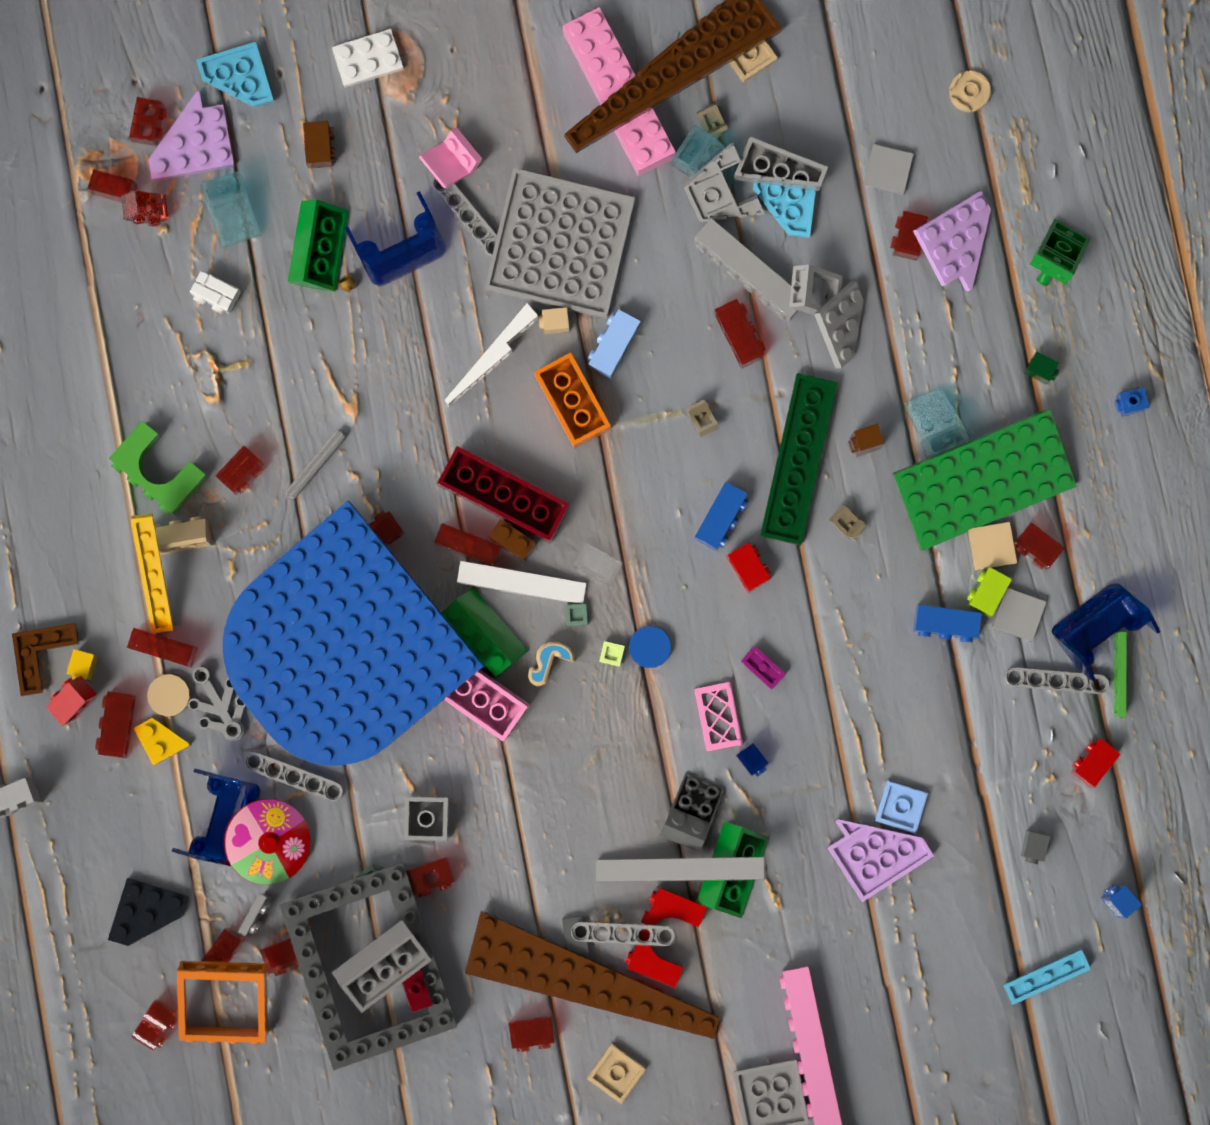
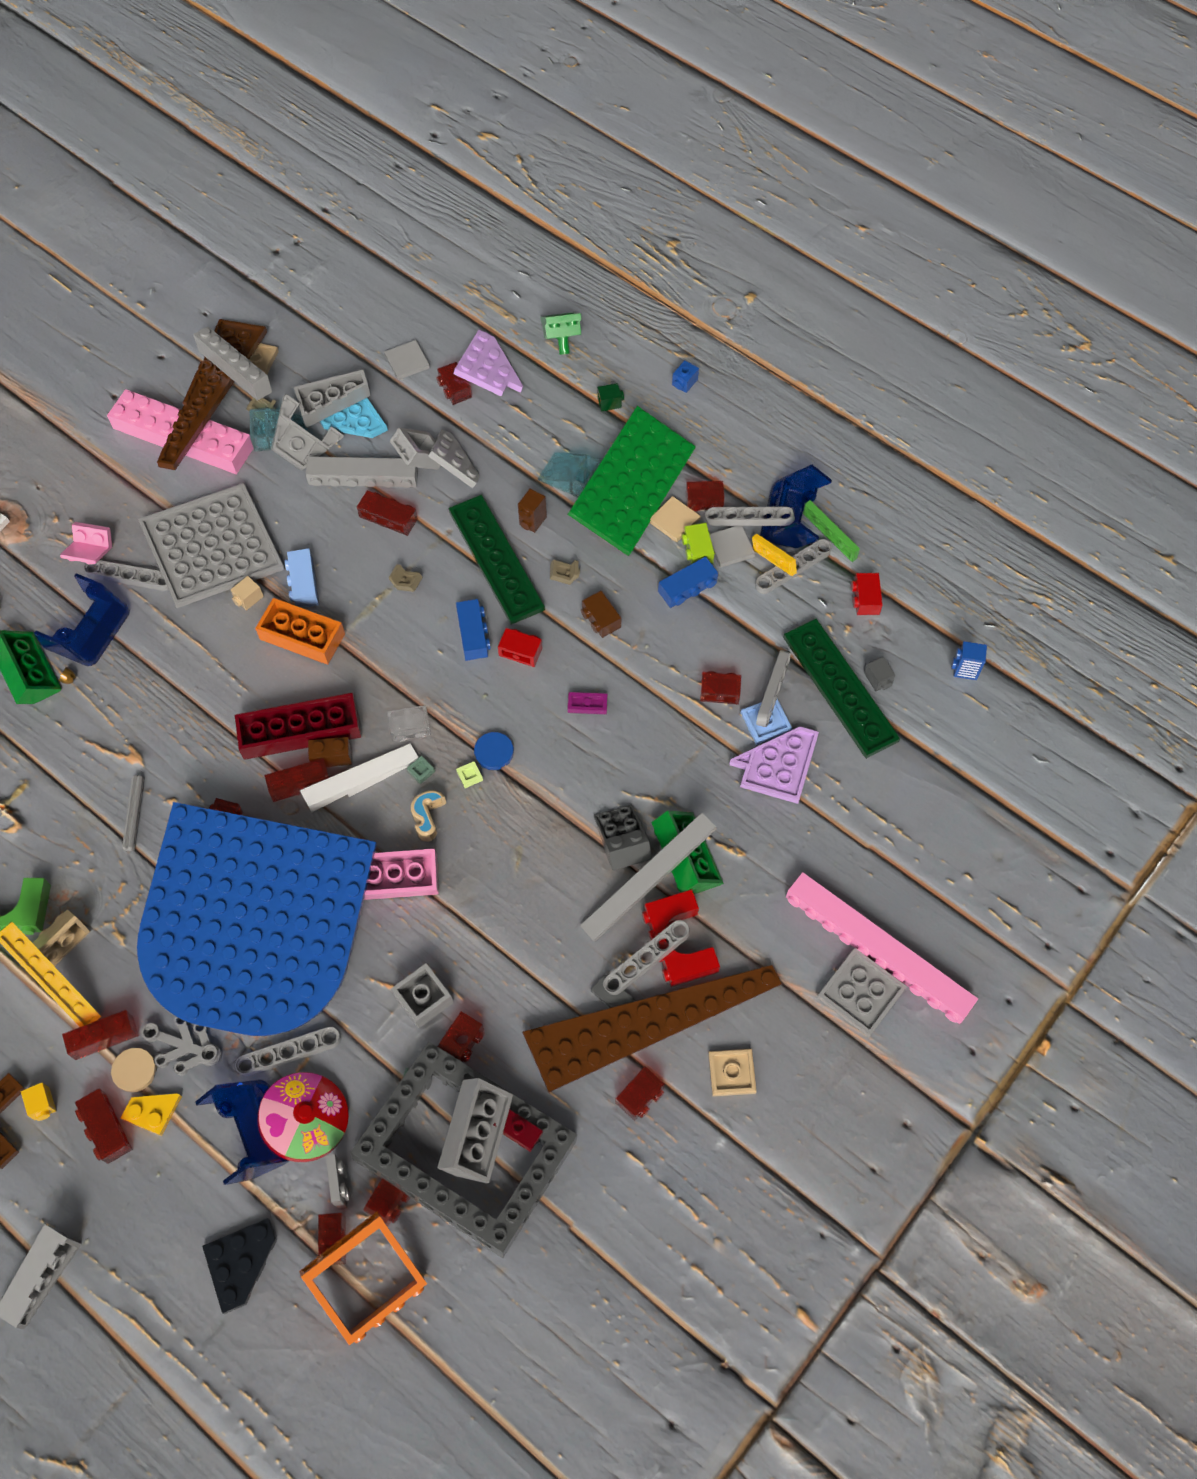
camera: 40 degrees left, 20 degrees down
brick [46,676,97,726] -> none
clear red brick [132,999,178,1051] -> none
clear red brick [215,445,264,495] -> none
green slope [441,588,528,679] -> none
white slope [445,304,538,407] -> none
bright pink window [694,681,743,751] -> none
clear blue brick [736,743,768,777] -> none
tan tile [949,70,991,112] -> none
medium azure plate [1003,949,1091,1005] -> none
none -> light grey brick [193,327,272,401]
none -> reddish brown brick [581,591,621,638]
none -> clear red brick [700,671,741,705]
none -> light grey beam [705,507,795,526]
none -> yellow tile [752,534,797,576]
none -> light grey beam [756,650,791,728]
none -> dark green plate [783,618,900,759]

